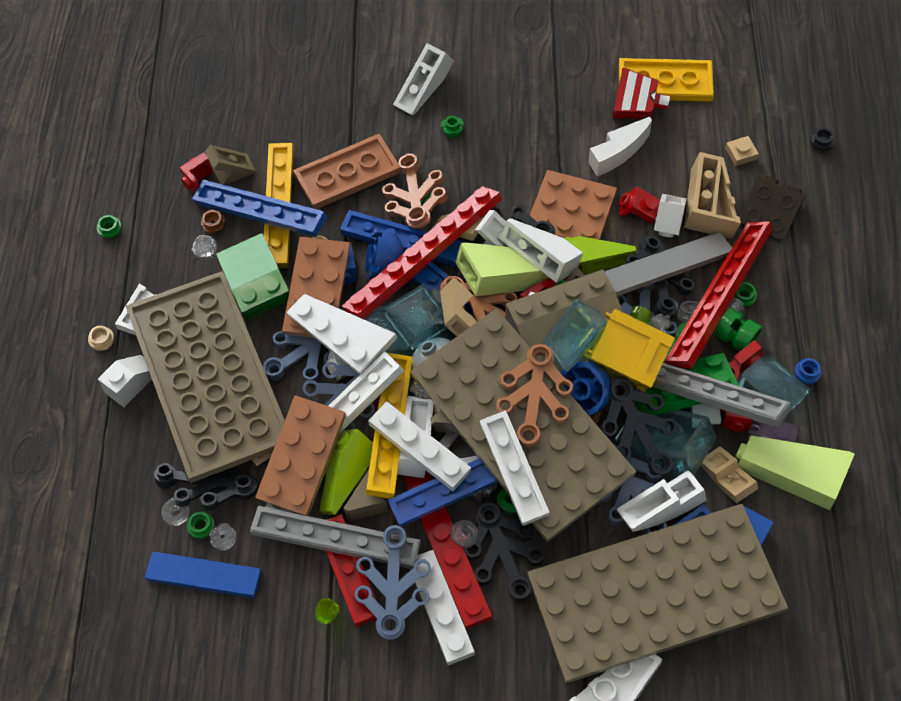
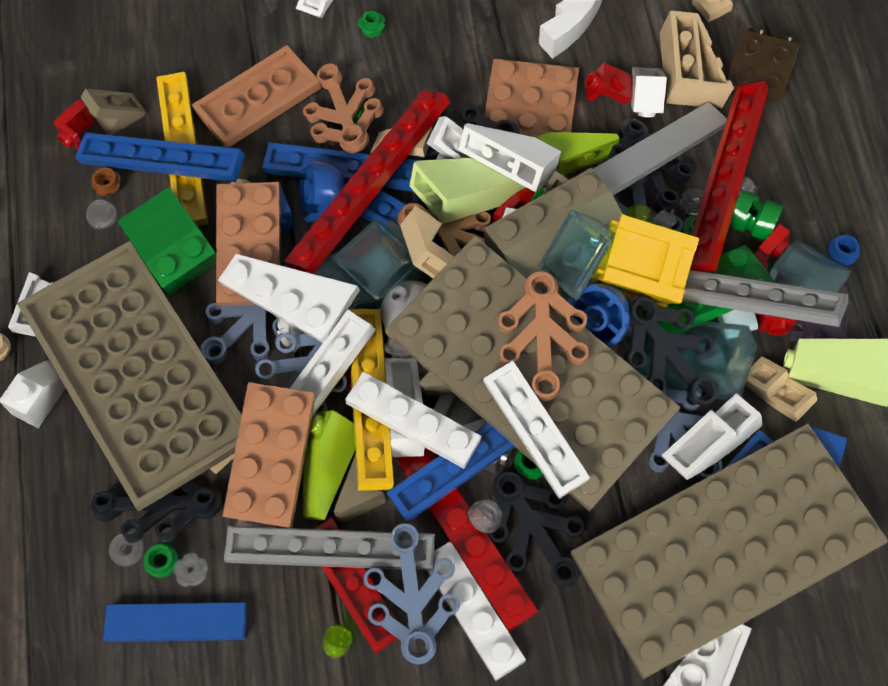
camera: 10 degrees left, 5 degrees up
green plate [732,282,757,307] -> none

